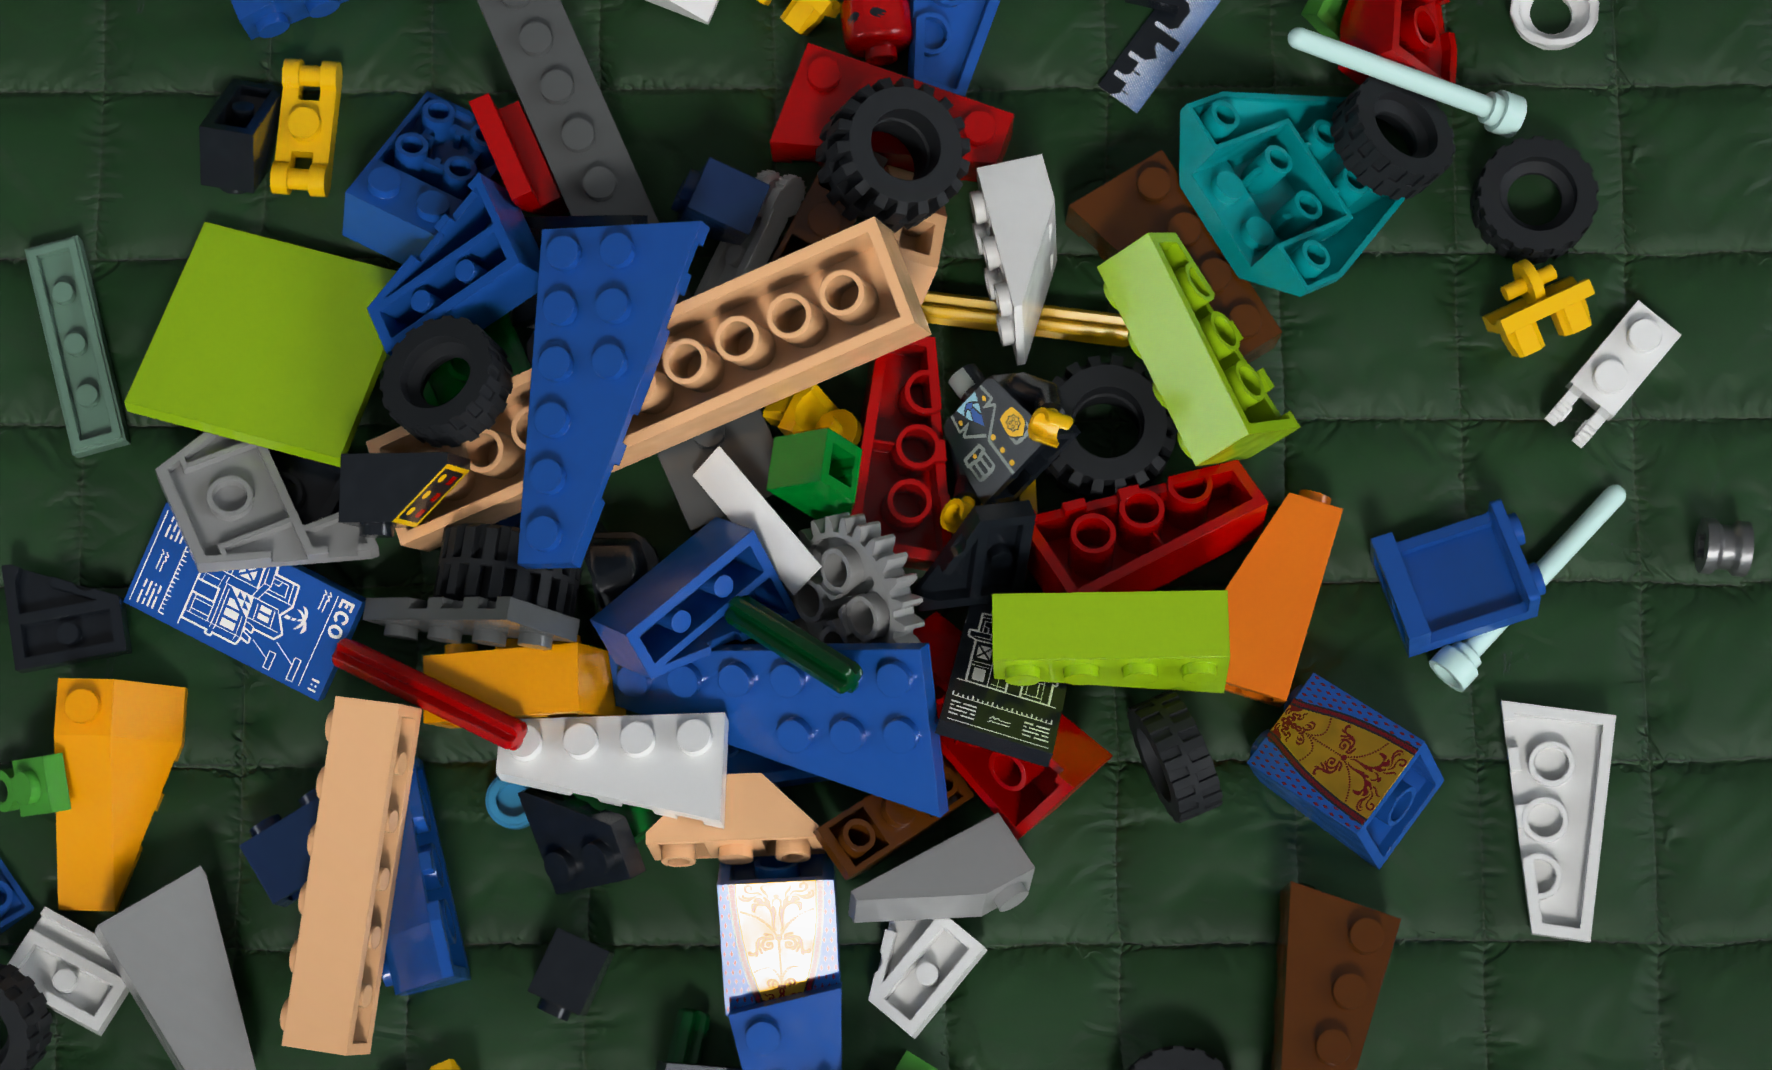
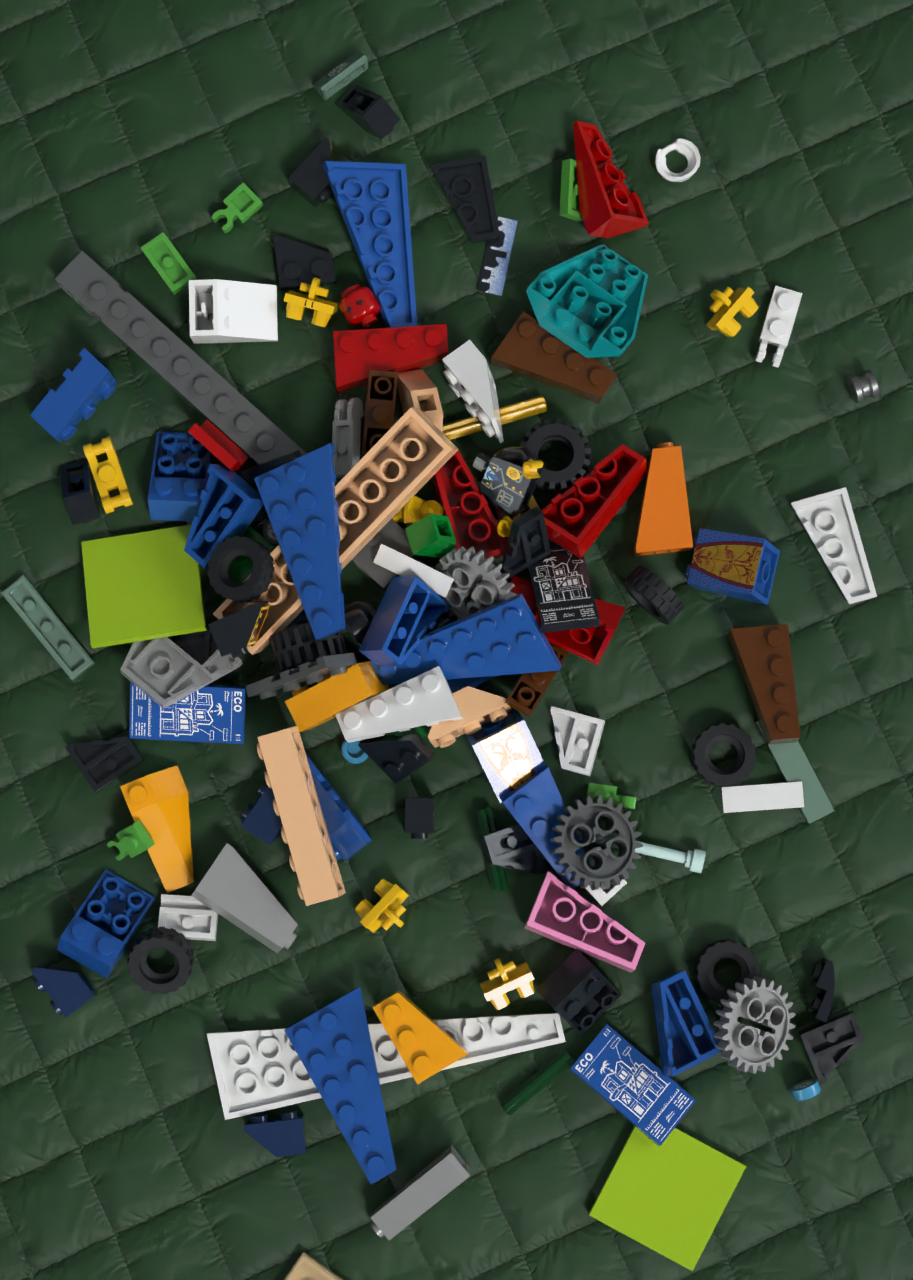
camera: 25 degrees left, 5 degrees up
red axle [332,638,528,751] -> none
dark blue slope [671,157,771,245] -> none
dark green axle [724,595,863,694] -> none
black tyre [815,77,971,232] -> none
light grey slope [848,813,1035,923] -> none
lime wedge [992,590,1230,693] -> none
lime wedge [1097,232,1301,466] -> none
light aqua piece [1287,27,1527,138] -> none
black tyre [1330,77,1456,200] -> none
blue panel [1370,498,1546,658] -> none
light aqua piece [1429,484,1626,692] -> none
black tyre [1470,136,1599,264] -> none

